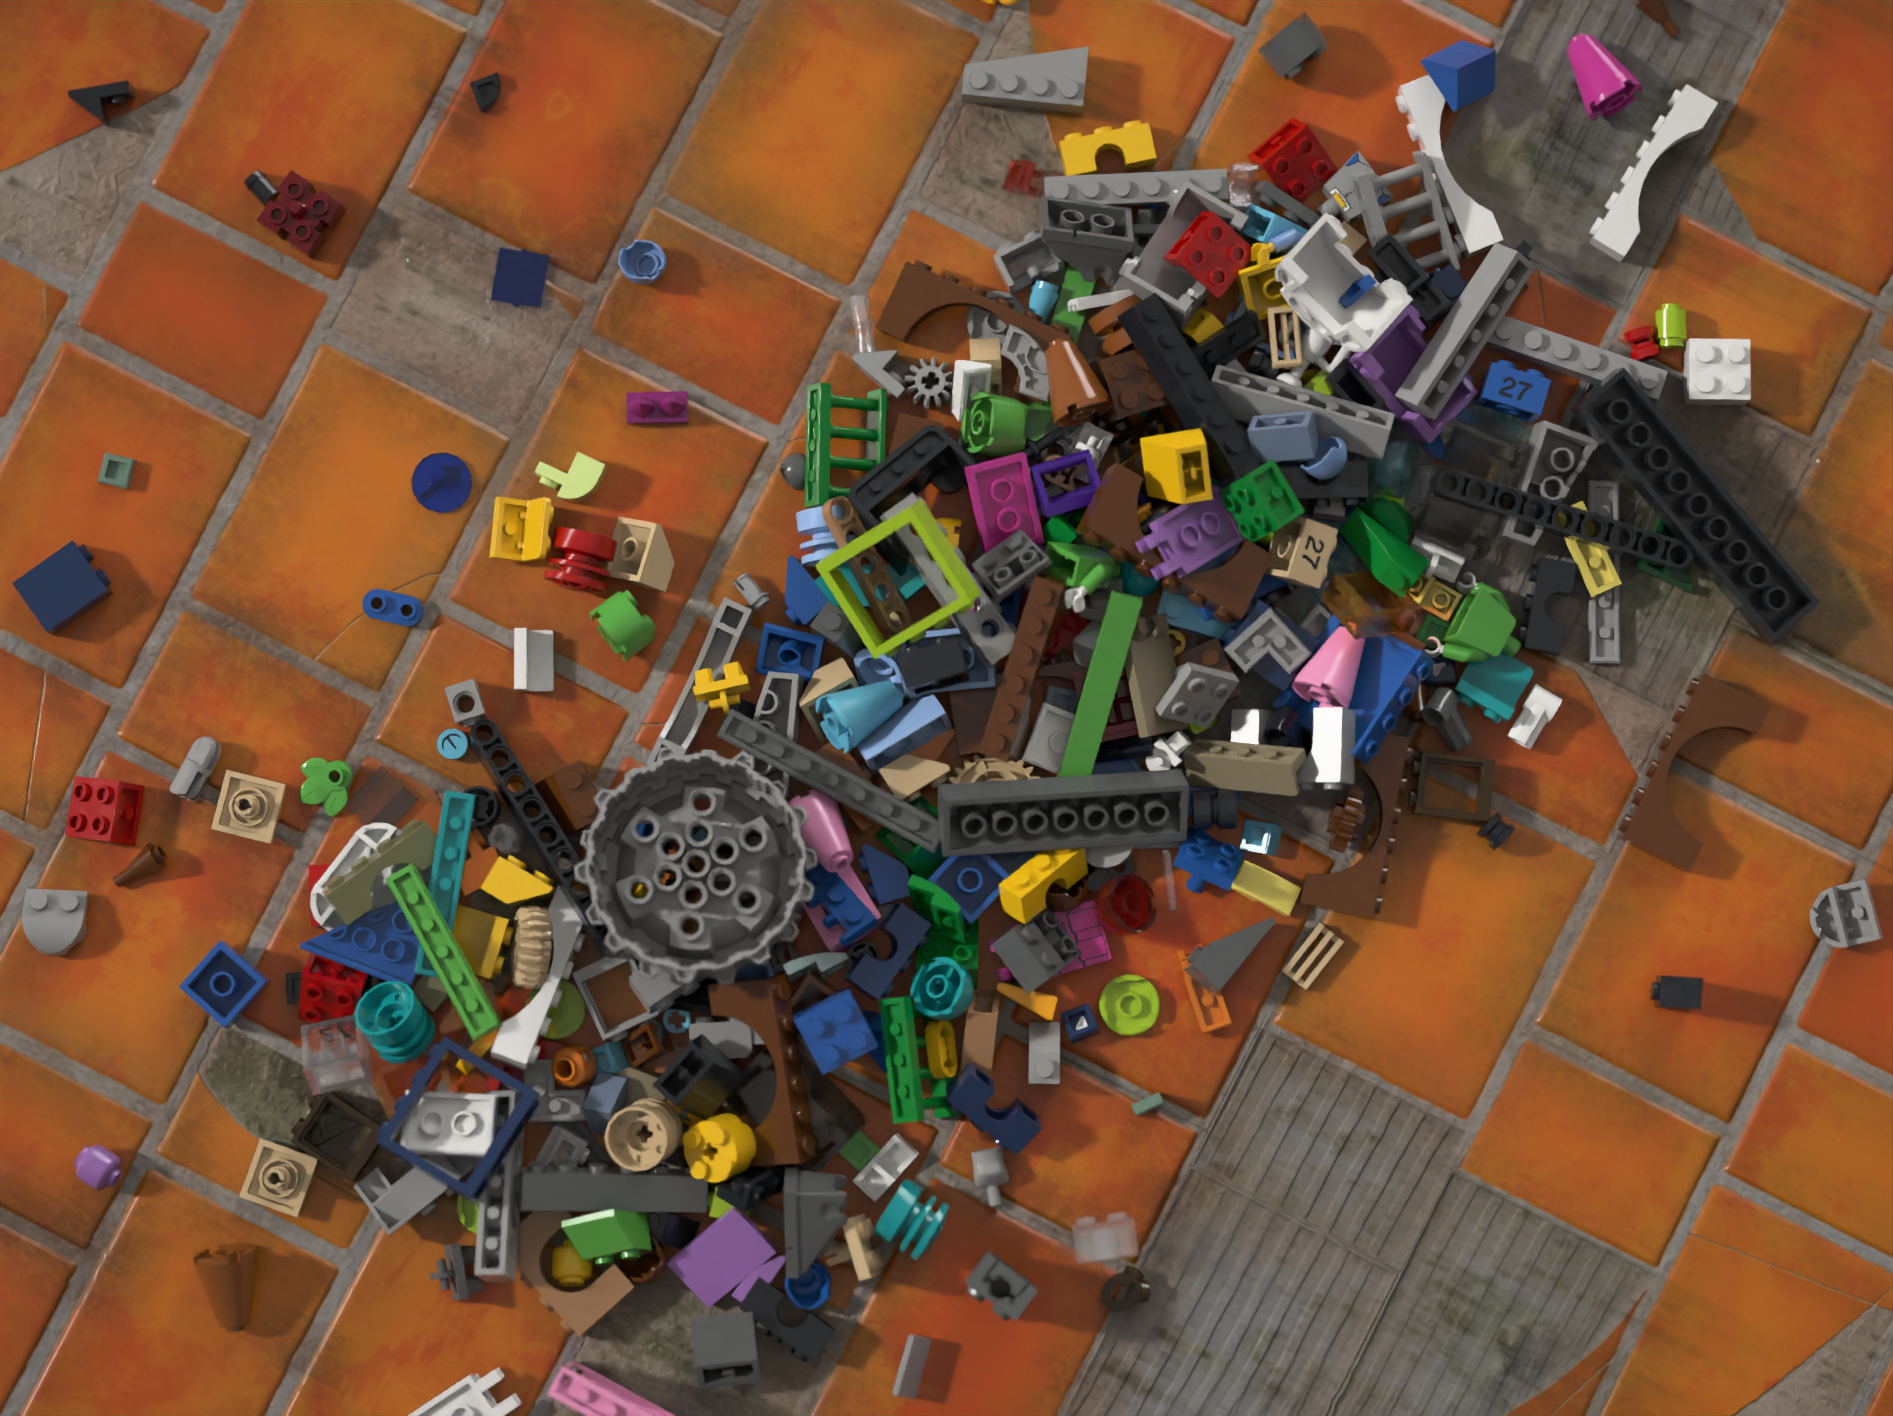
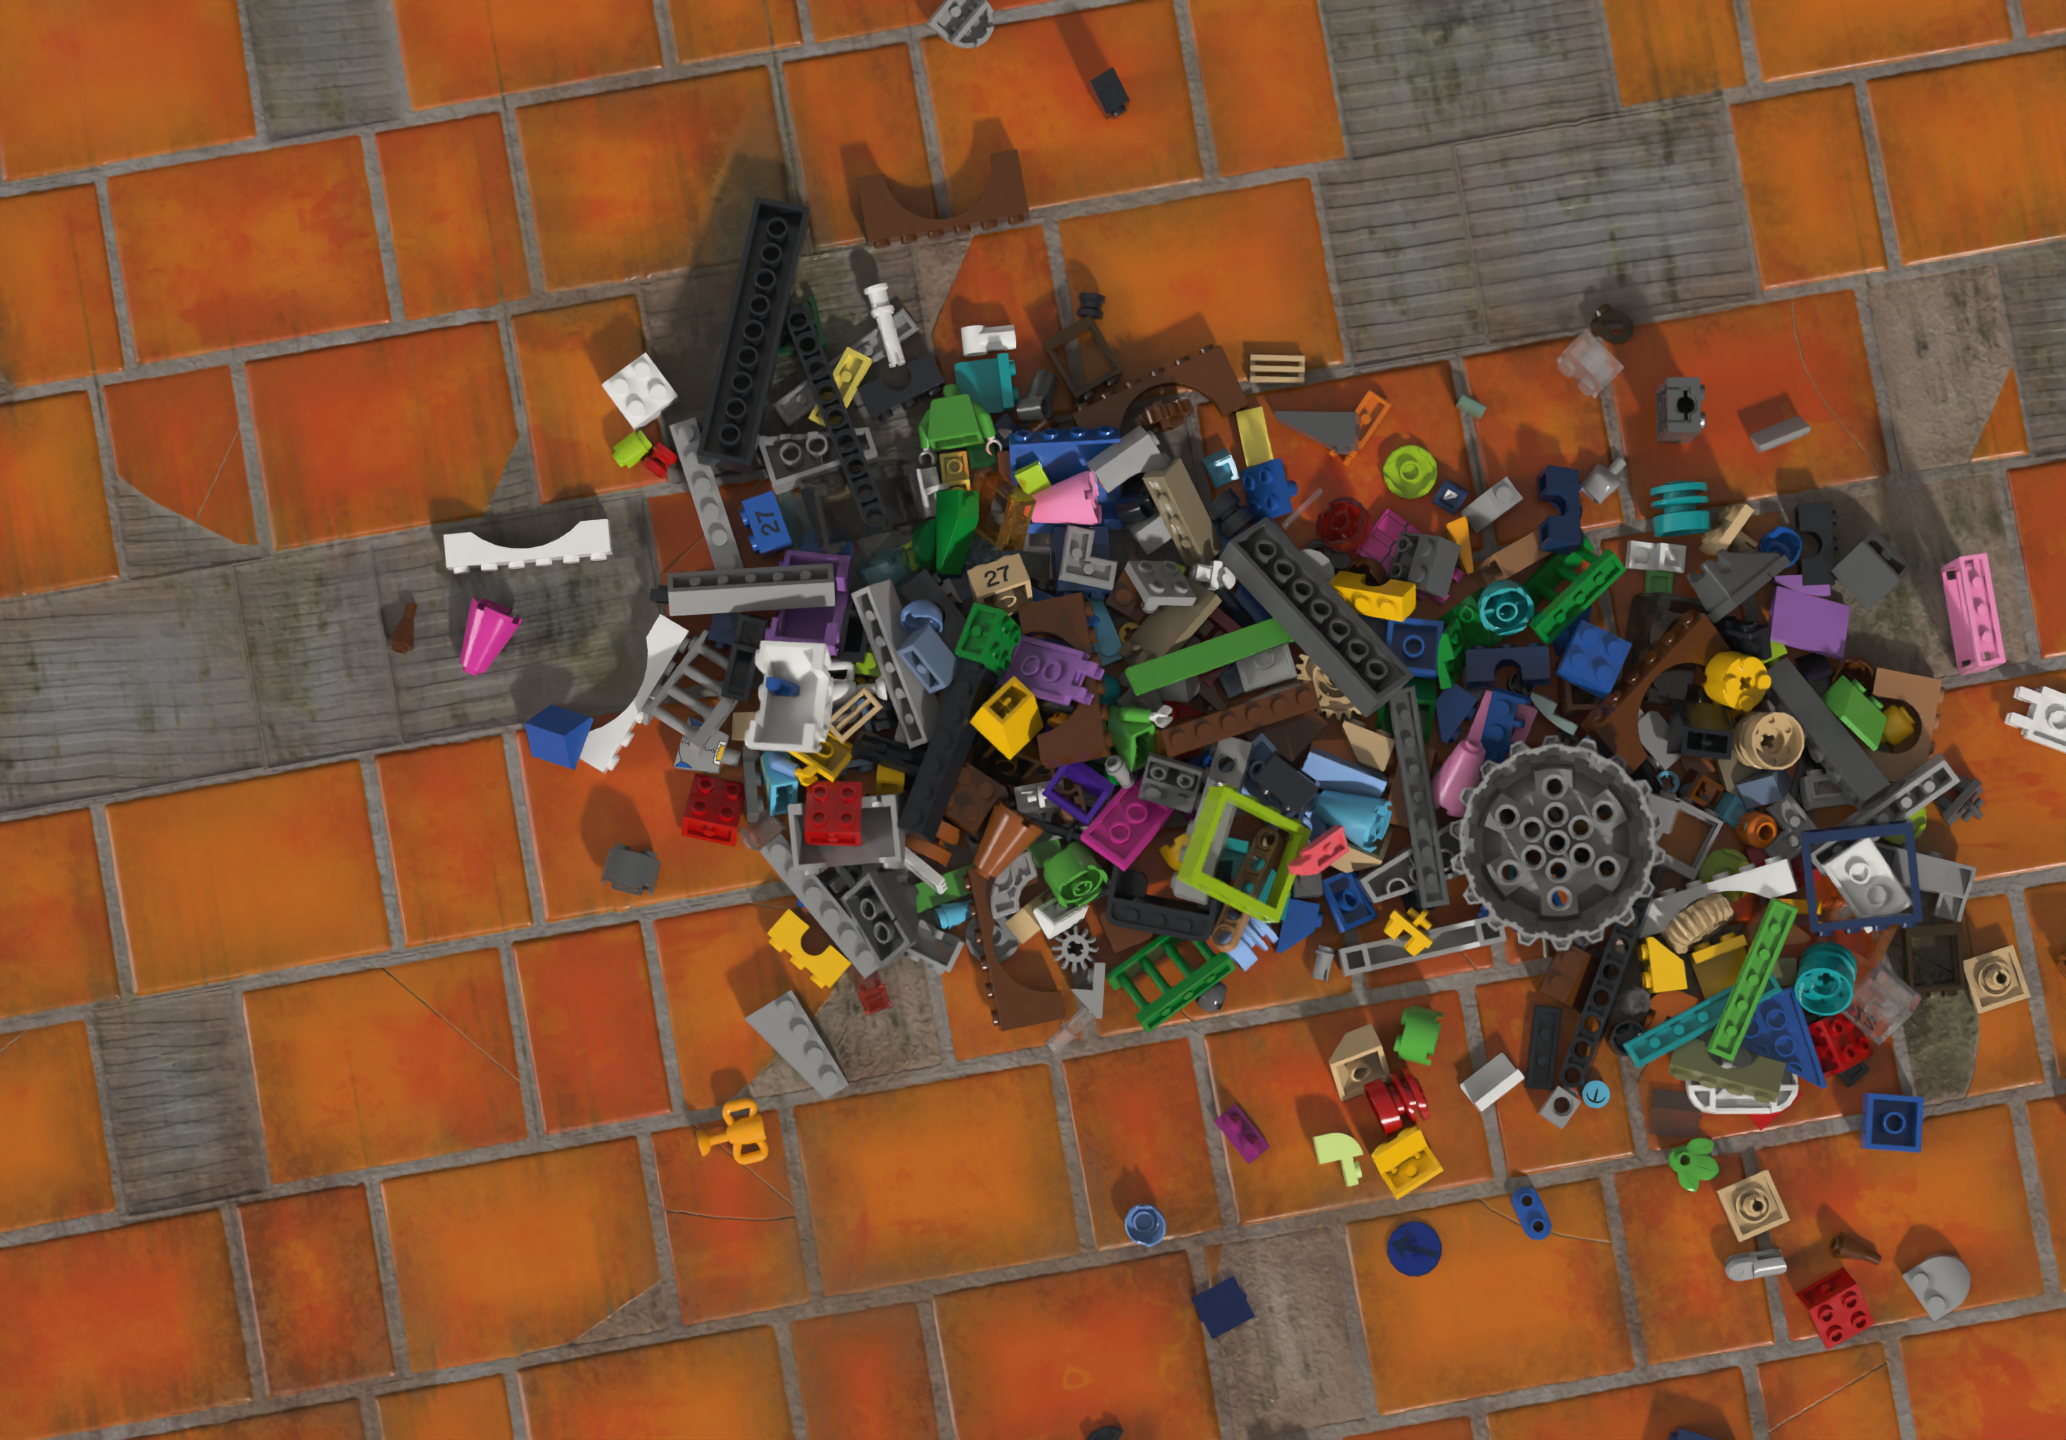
camera: 135 degrees left, 0 degrees up
yellow beam [925,1020,958,1079] -> none
none -> white pin [864,283,906,368]
none -> lime tile [1014,460,1052,498]
none -> light grey pin [1105,755,1136,789]
none -> coral hinge [1287,825,1349,876]
none -> black tile [1524,1005,1562,1090]

